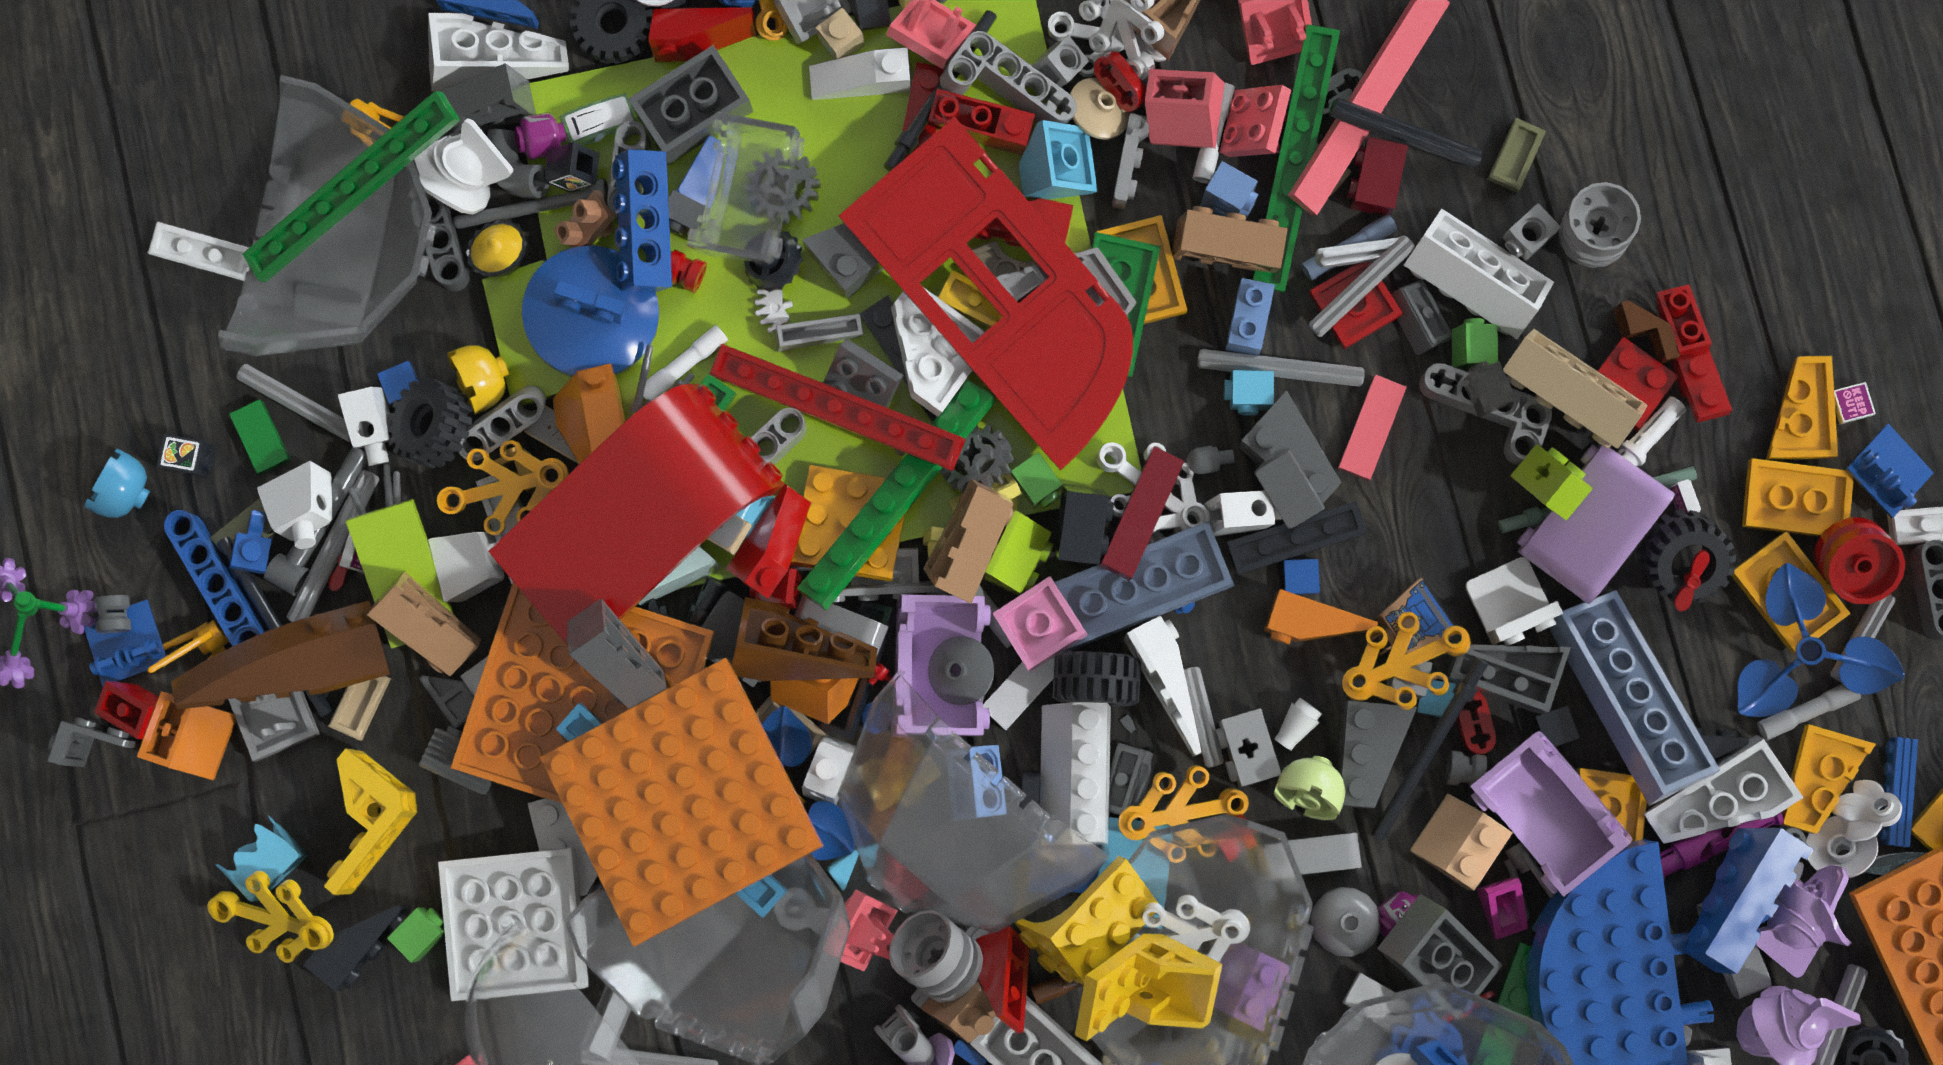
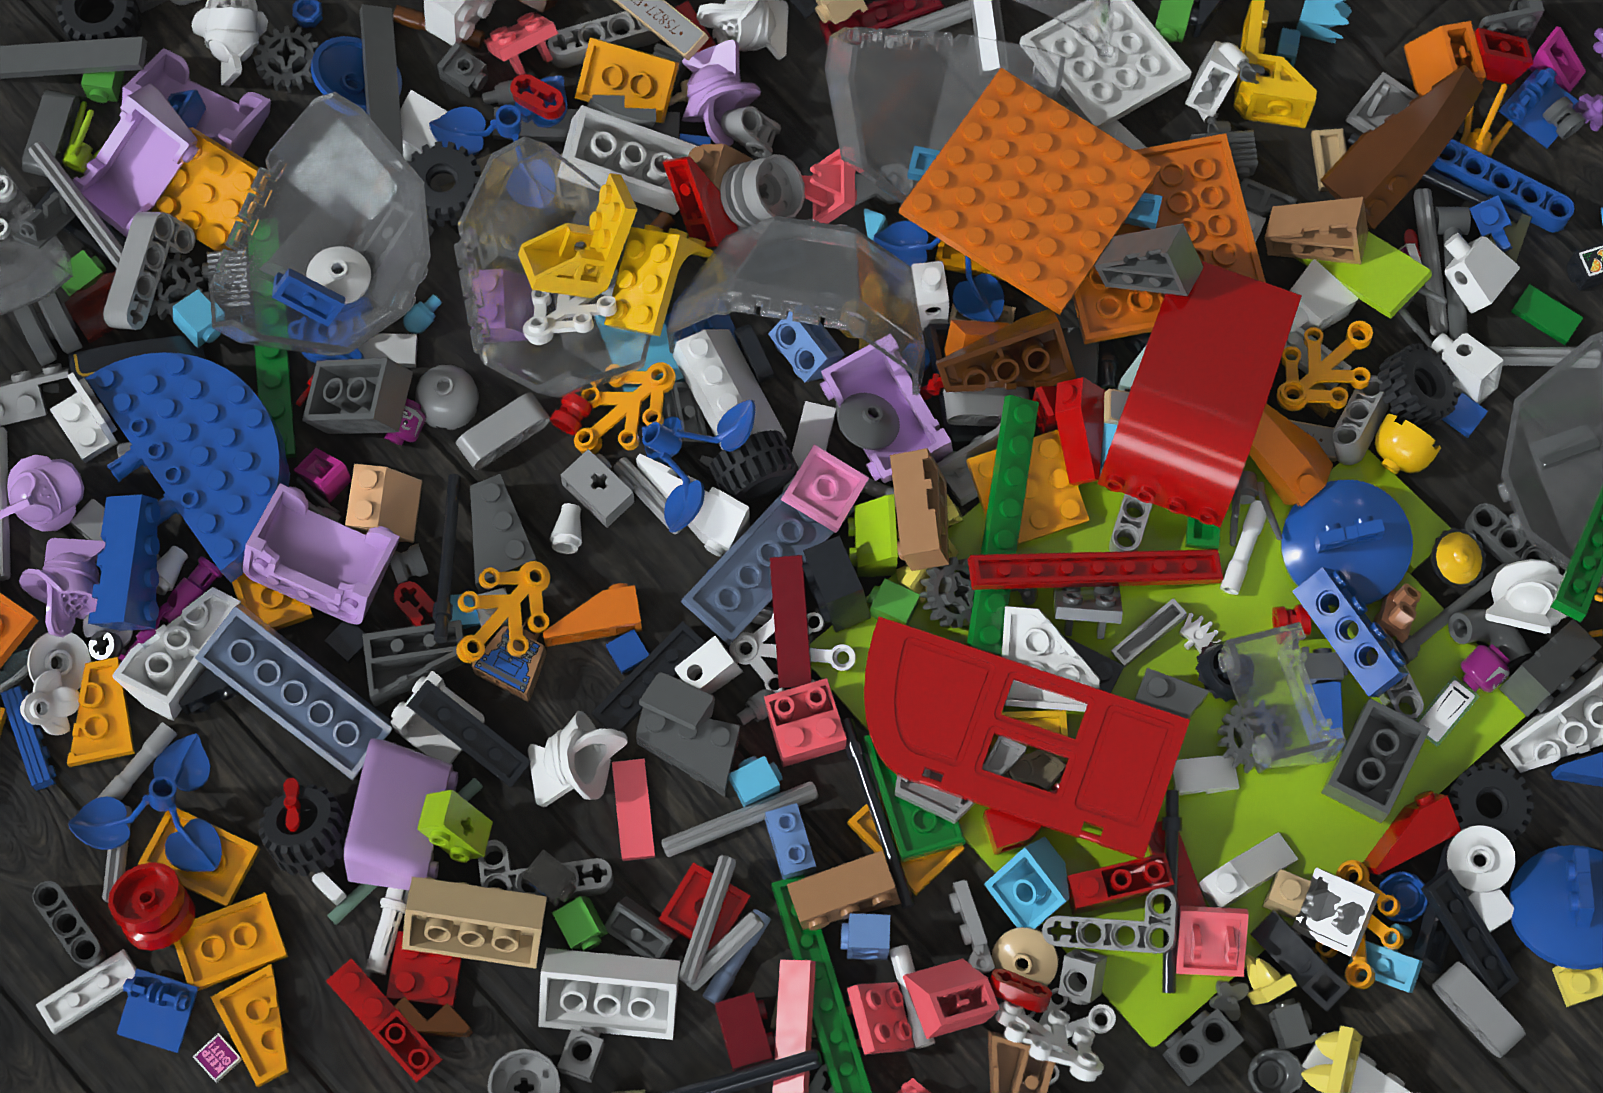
camera: 145 degrees right, 10 degrees down
black brick [544,142,600,192] -> none
yellowish green cylinder [1274,756,1346,820] -> none
none -> white cone [156,546,188,595]
none -> medium azure cylinder [403,294,442,334]
none -> black plate [407,680,531,787]
none -> white helmet [528,711,628,807]
none -> blue plant [642,400,755,533]
none -> coral slope [764,678,847,767]
none -> black bar [841,718,915,909]
none -> white slope [1172,756,1240,796]
none -> white torso [1185,41,1265,133]
none -> dark azure piece [1276,28,1301,67]
none -> dark pink slope [1529,27,1586,93]

